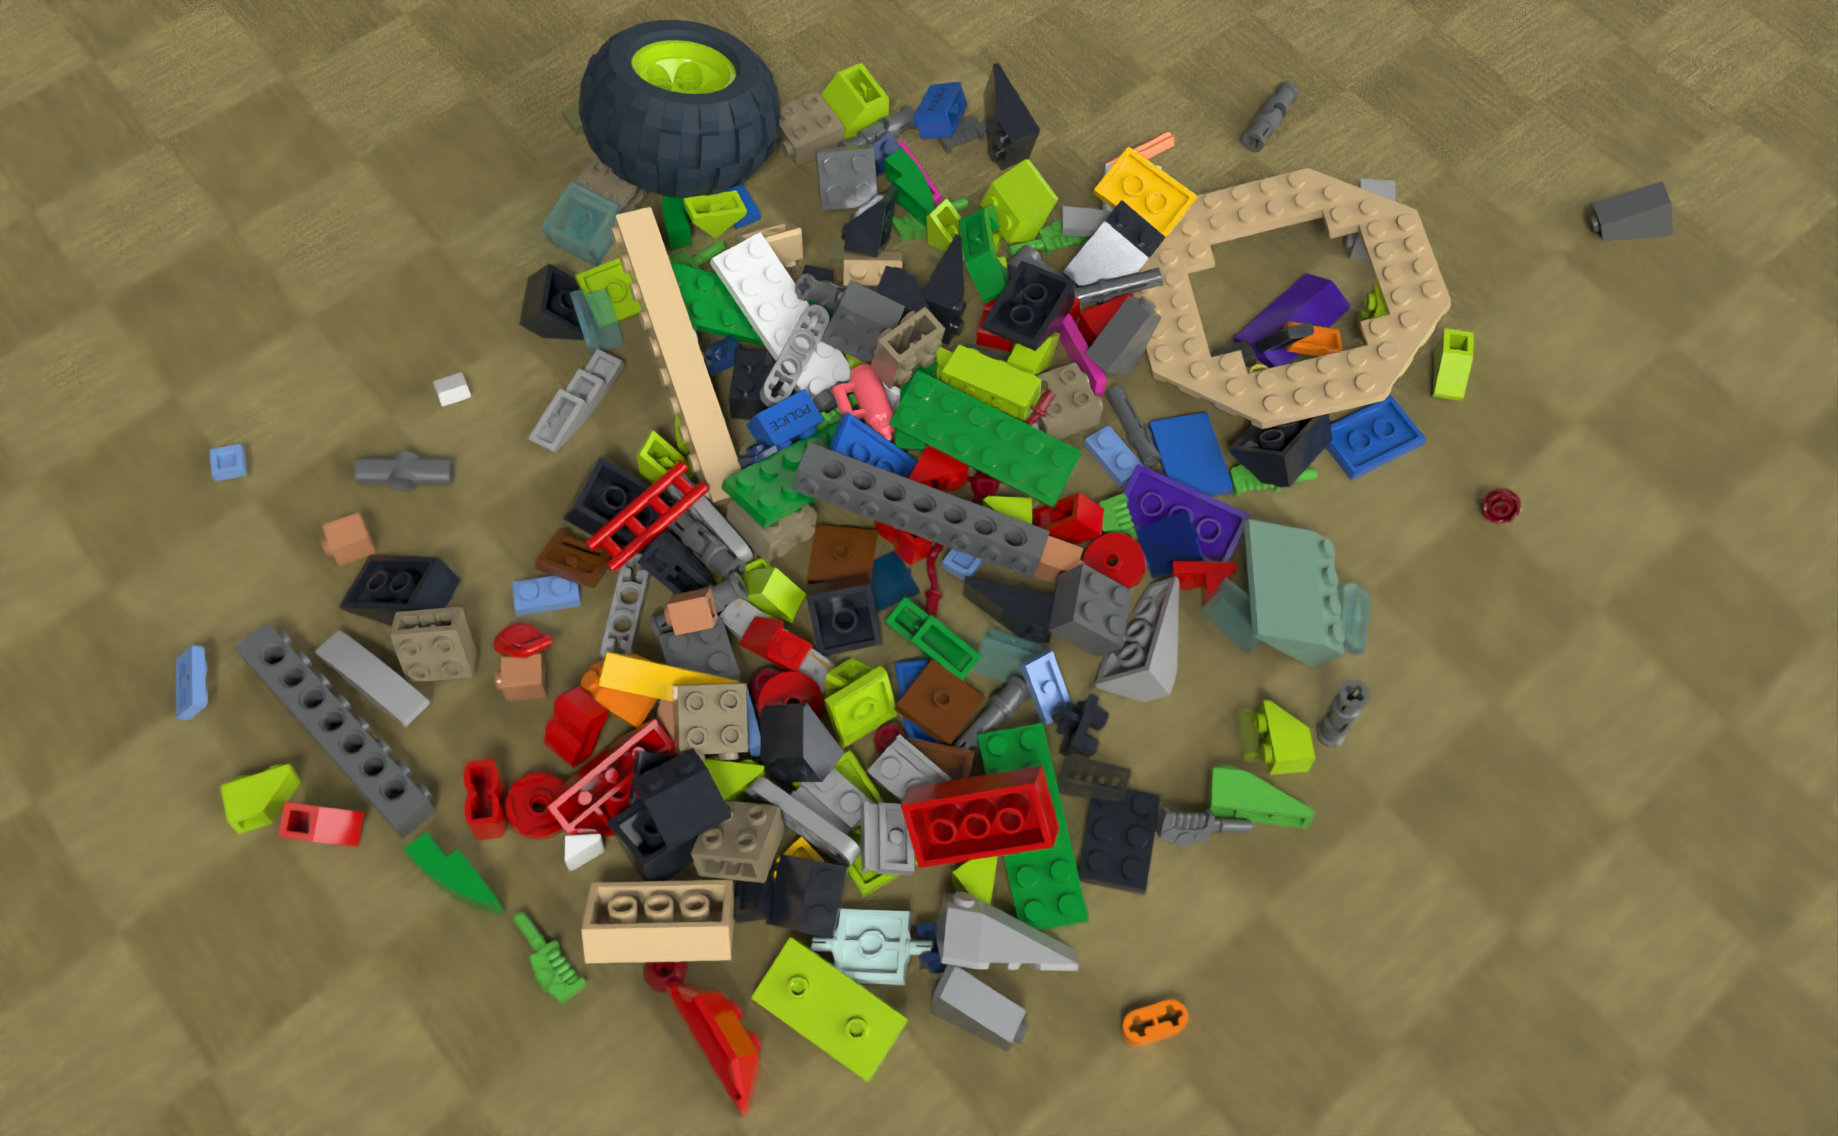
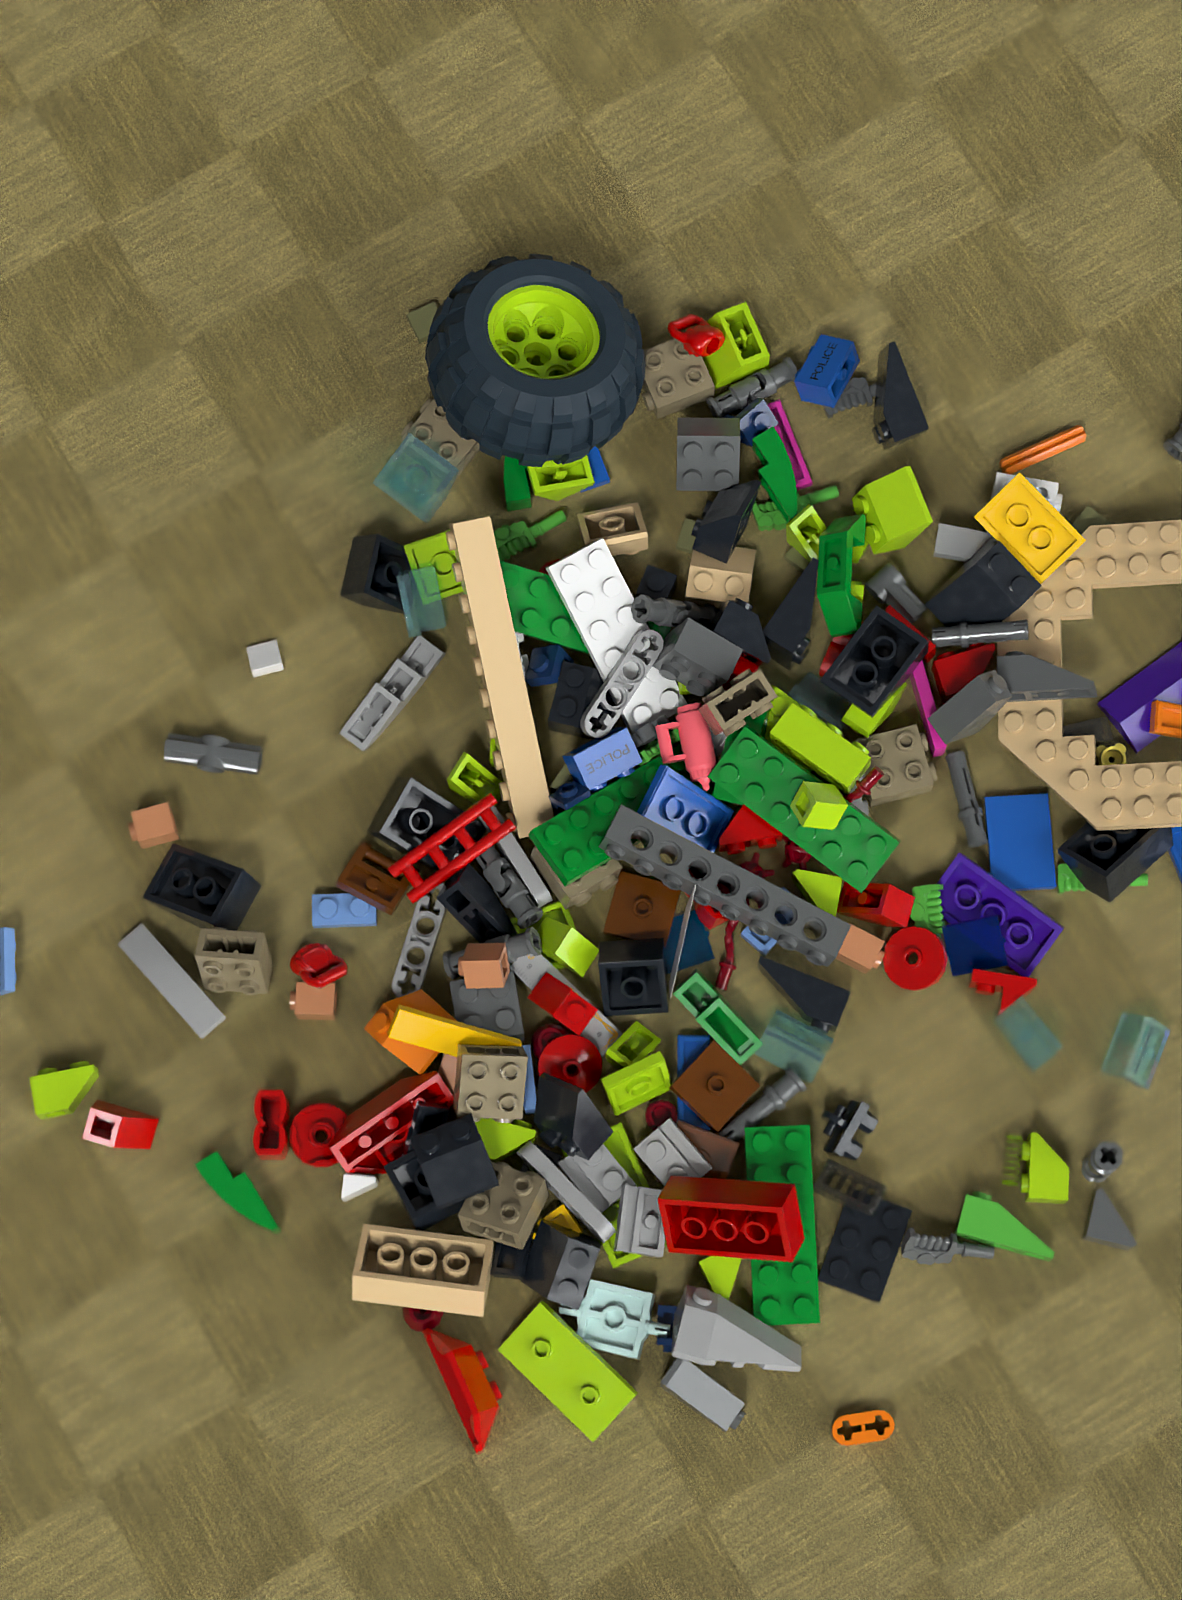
camera: 15 degrees right, 15 degrees up
medium blue plate [209,443,247,482] -> none
dark grey brick [234,622,436,839] -> none
bright green piece [513,911,587,1004] -> none
red brick [544,687,608,768] -> none
bright green piece [1008,220,1088,257] -> none
medium blue plate [1019,650,1071,725] -> none
dark grey brick [1048,564,1132,657] -> none
medium blue plate [1084,425,1145,488] -> none
light grey wedge [1095,576,1179,702] -> none
sand green slope [1244,519,1345,667] -> none
black tile [1255,322,1314,354] -> none
none -> red piece [668,314,725,357]
none -> white sticker [669,884,696,999]
none -> lime panel [790,781,848,830]
none -> dark grey slope [997,651,1098,702]
none -> dark grey slope [1082,1188,1137,1251]

